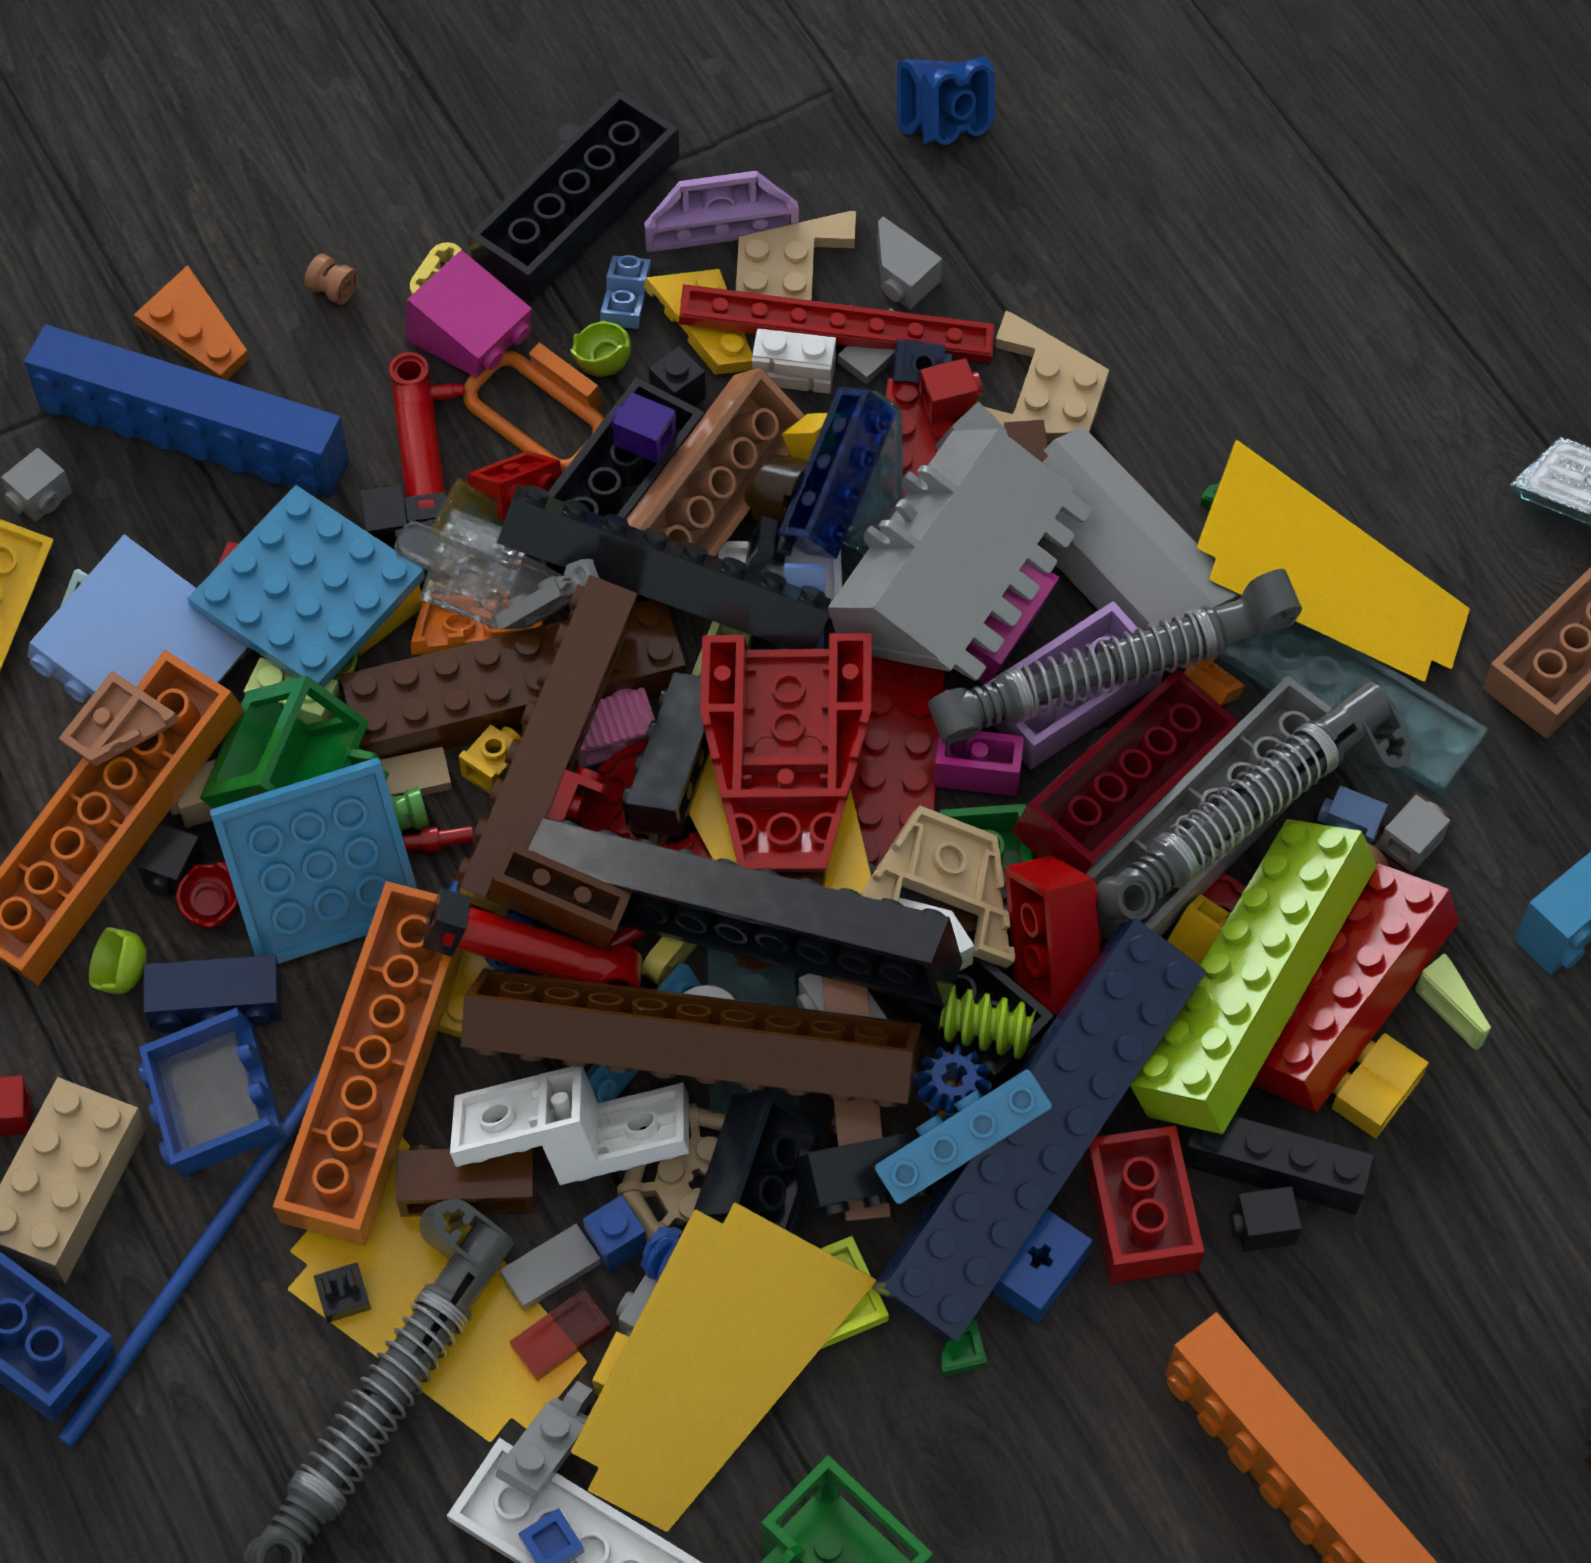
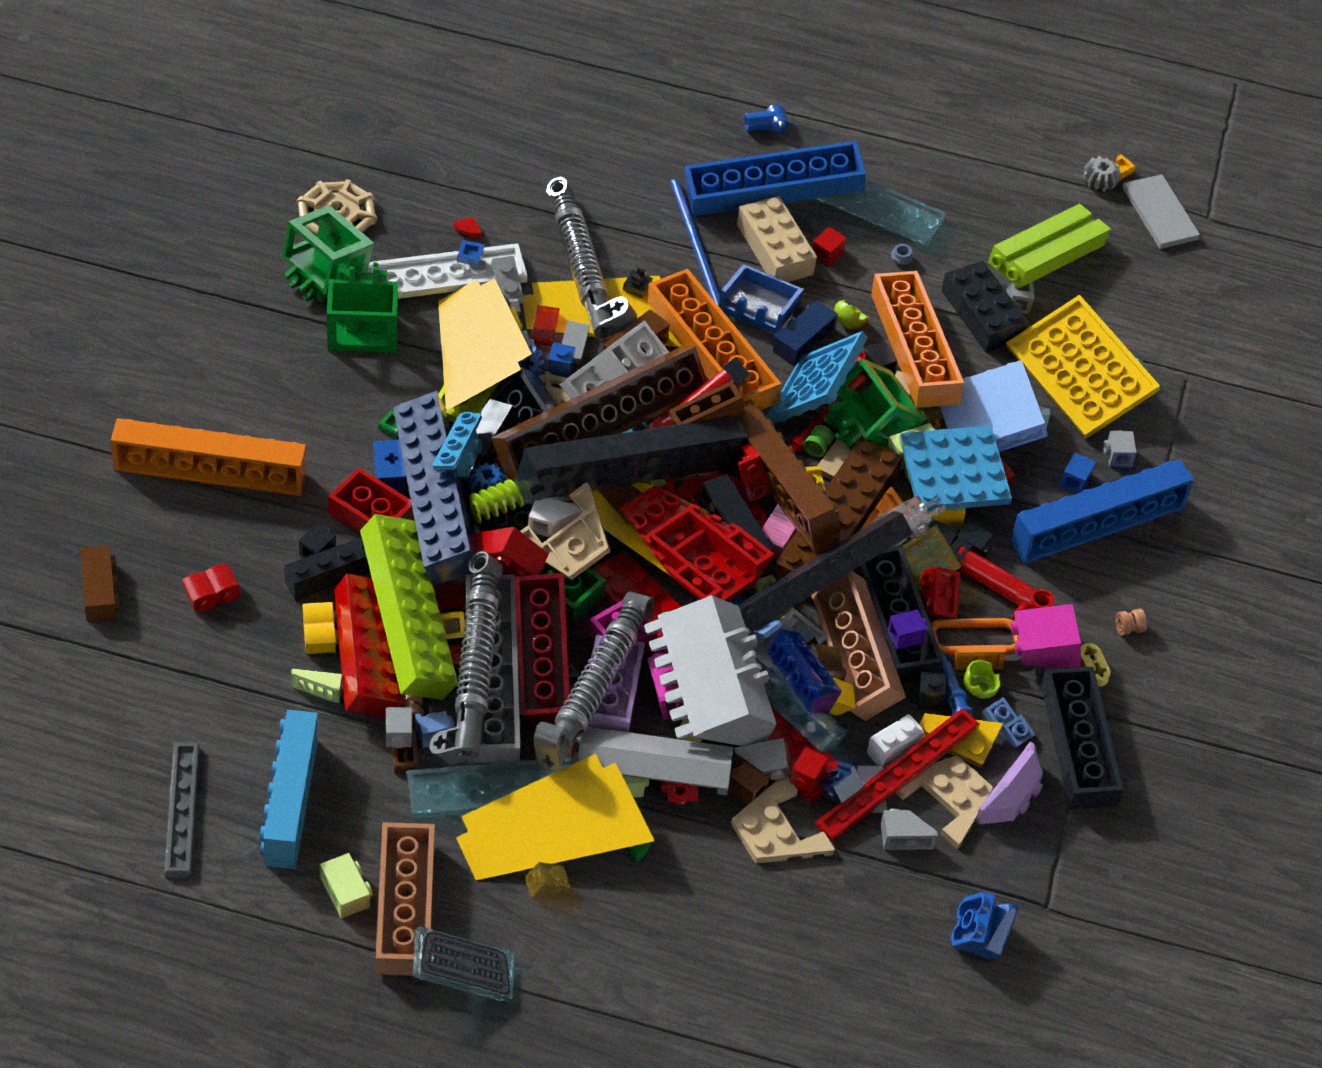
camera: 130 degrees right, 10 degrees down
nougat wing [58,671,180,766] -> none
orange wing [134,265,249,380] -> none
light grey hinge [494,559,599,630] -> none
none -> red brick [182,563,240,612]
none -> clear yellow bracket [526,862,570,897]
none -> blue pin [941,654,974,717]
none -> blue brick [1060,453,1096,494]

